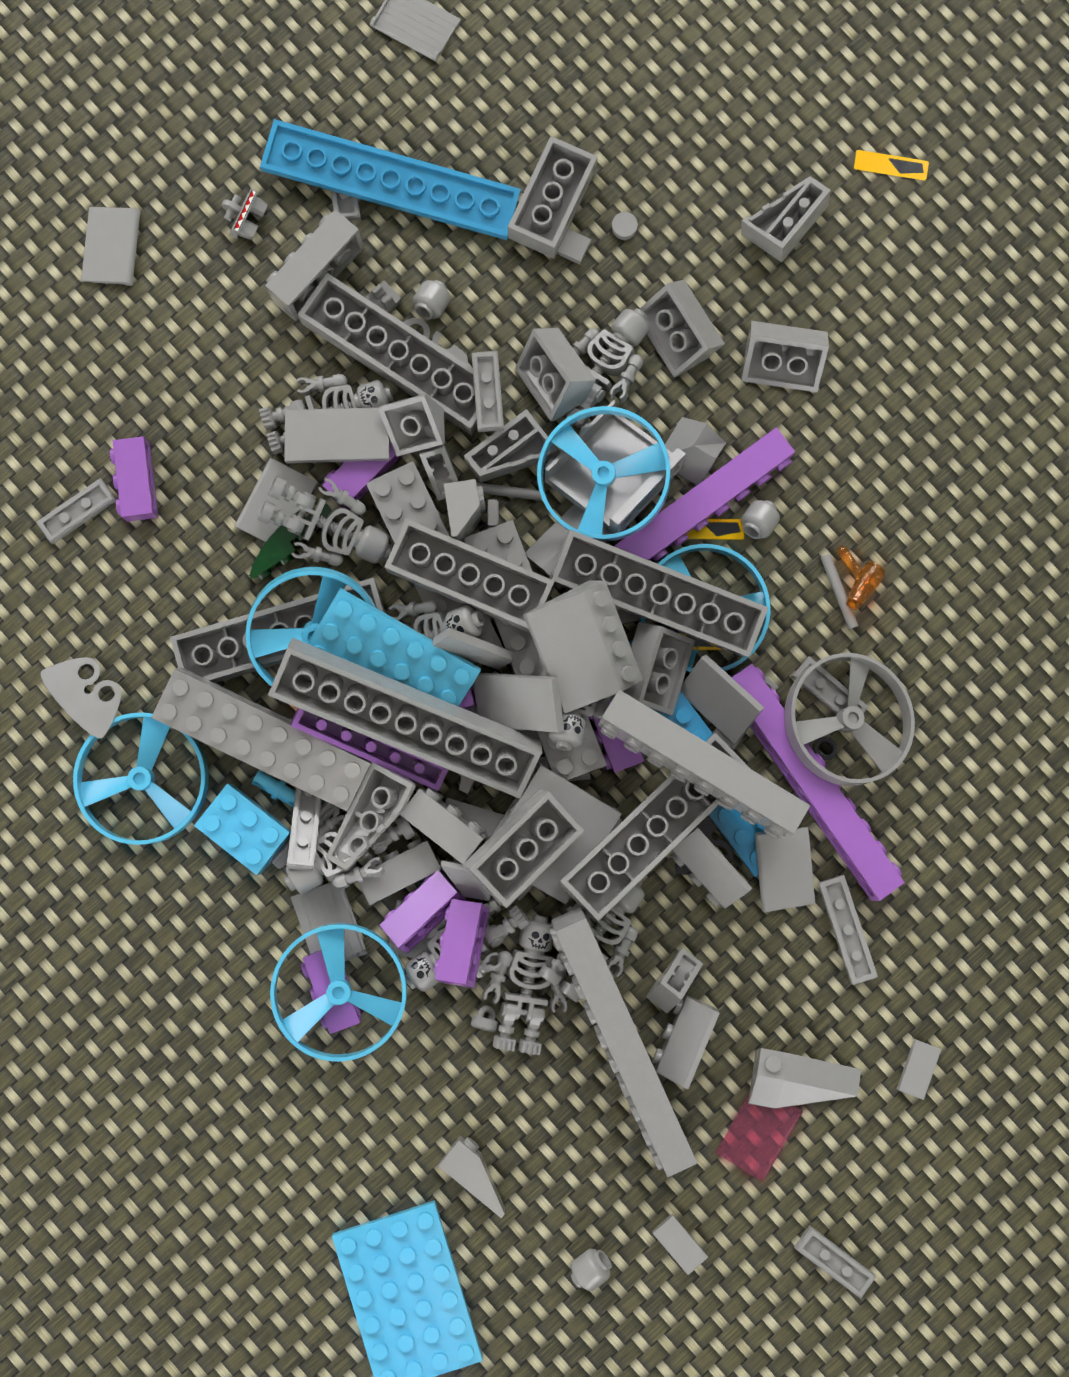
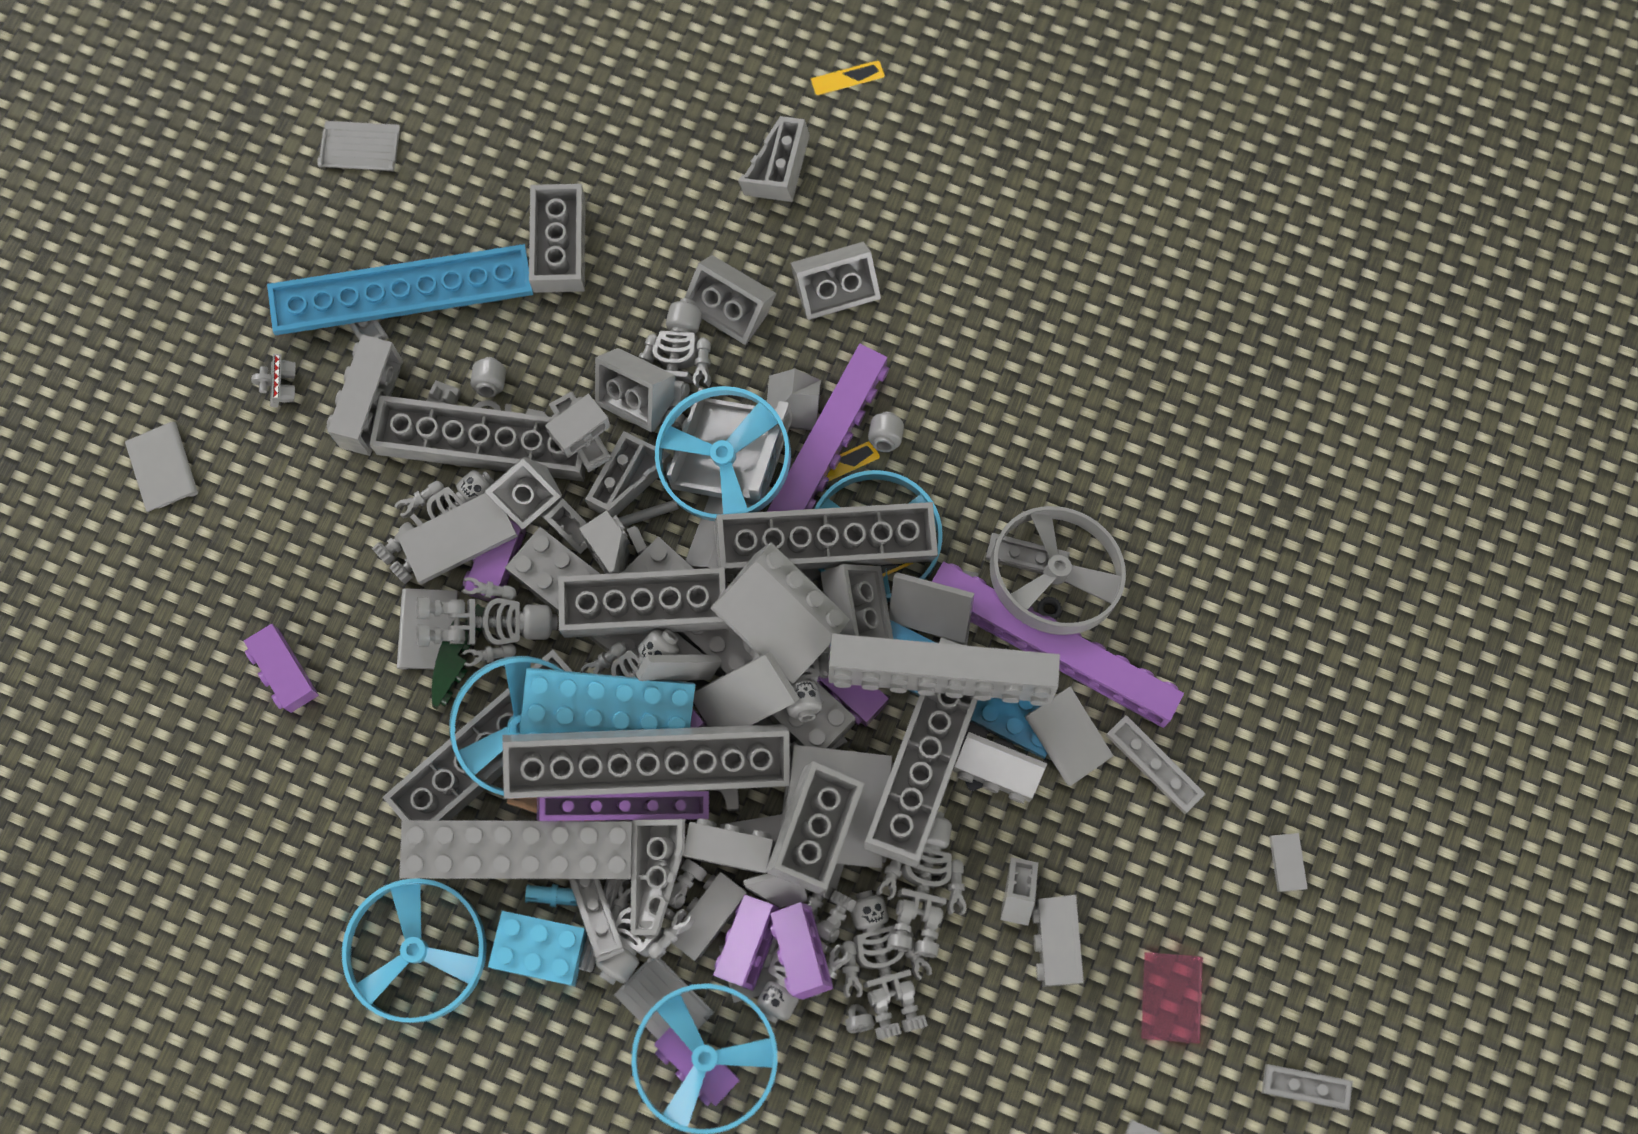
camera: 25 degrees left, 10 degrees down
light grey tile [36,478,117,544] -> none
light grey piece [41,657,122,739] -> none
light grey brick [549,907,698,1177] -> none
light grey tile [557,229,591,265] -> none
light grey tile [612,212,638,240] -> none
light grey wedge [748,1048,861,1108] -> none
light grey bar [820,554,858,630] -> none
clear orange piece [837,546,885,610] -> none
none -> light grey brick [545,394,611,458]

